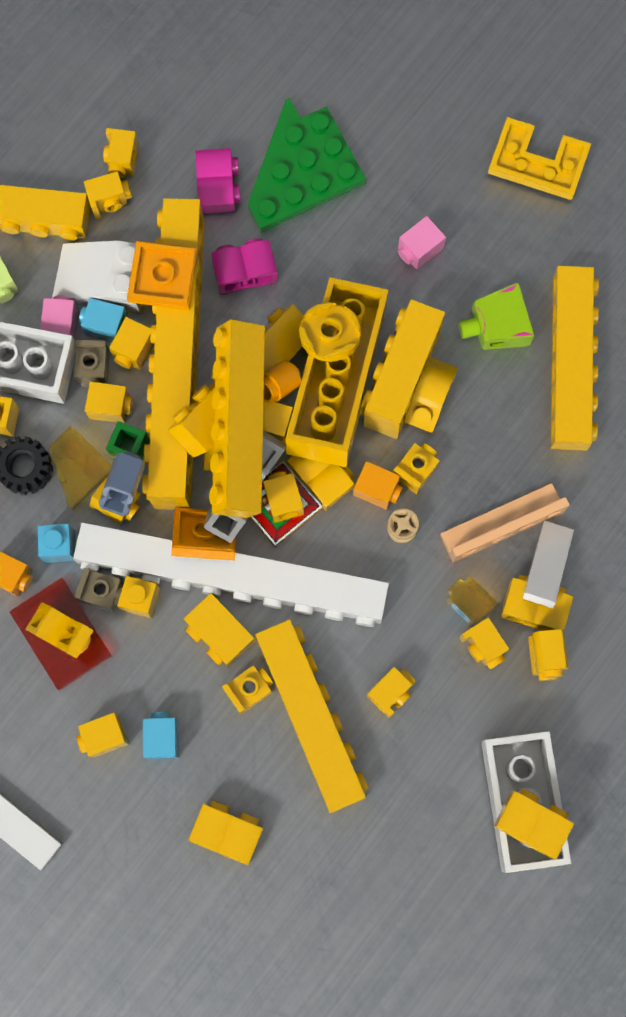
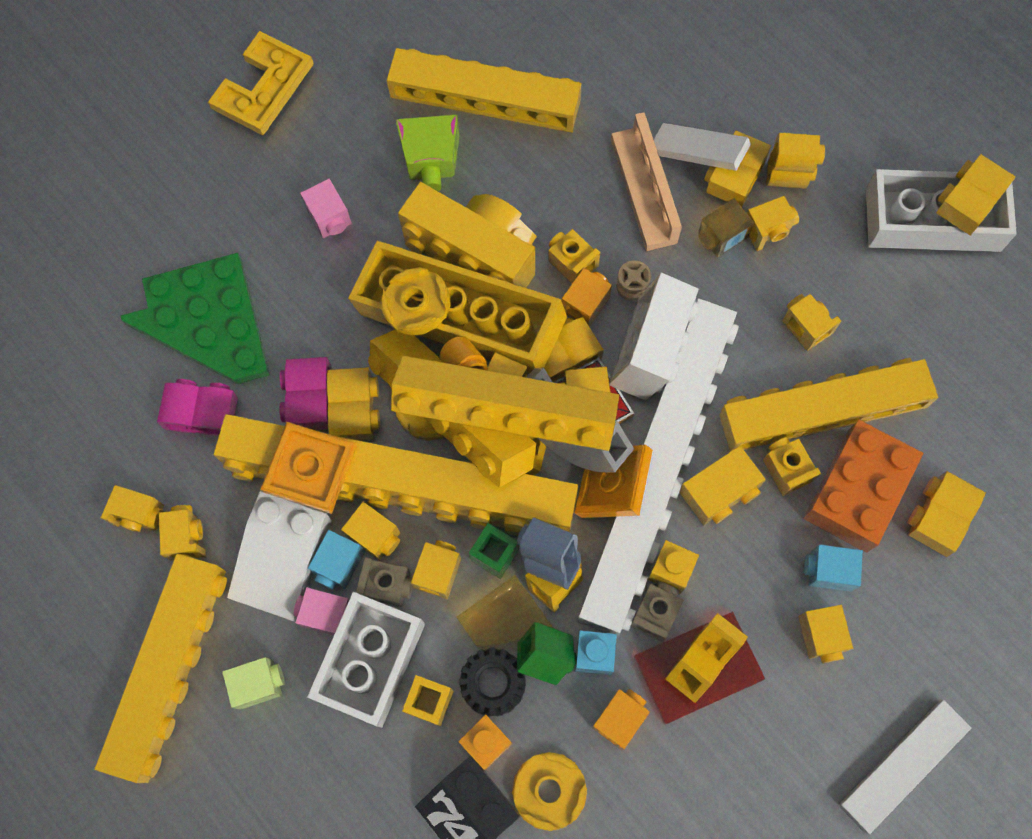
camera: 80 degrees left, 5 degrees down
none -> yellow brick [327,367,380,441]
none -> green brick [517,622,577,685]
none -> white brick [609,273,699,401]
none -> orange brick [803,419,924,553]

